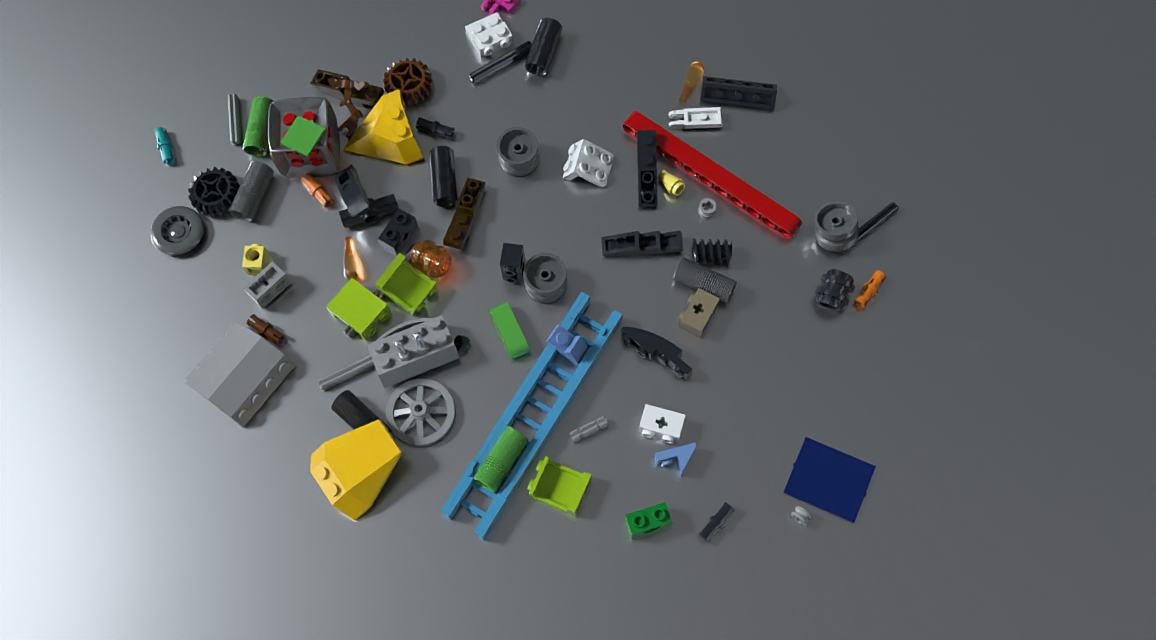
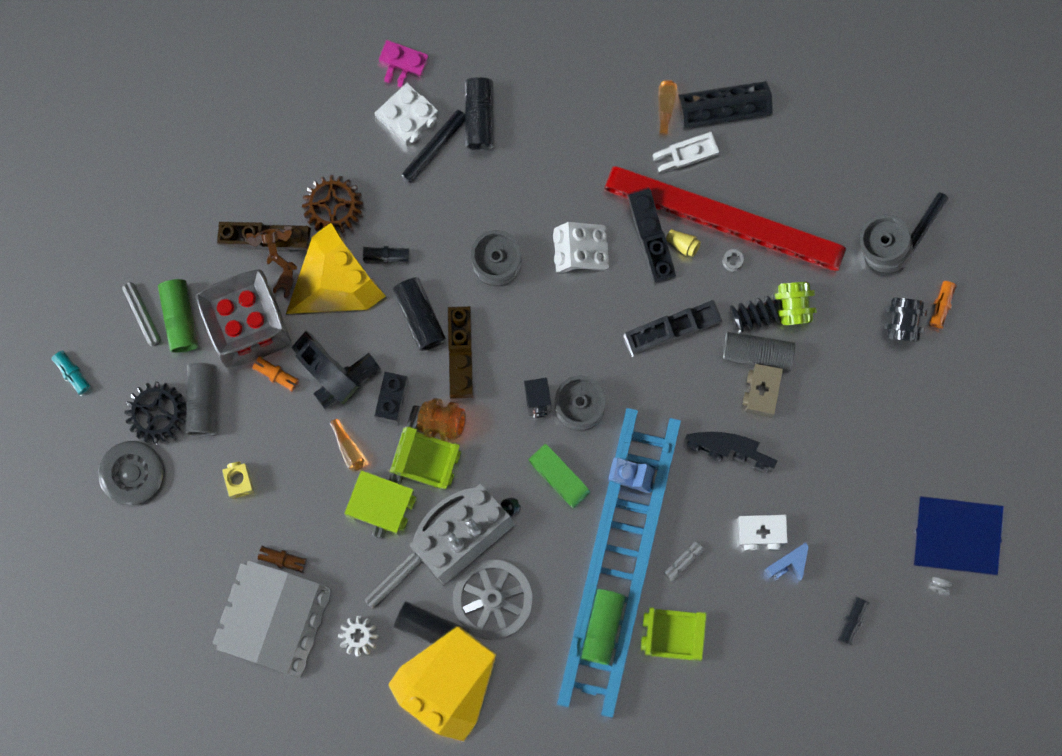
camera: 20 degrees left, 10 degrees up
light grey brick [243,261,291,309] -> none
bright green piece [280,116,326,157] -> none
green brick [625,502,672,539] -> none
none -> white gear [338,616,379,657]
none -> lime piece [774,281,817,325]

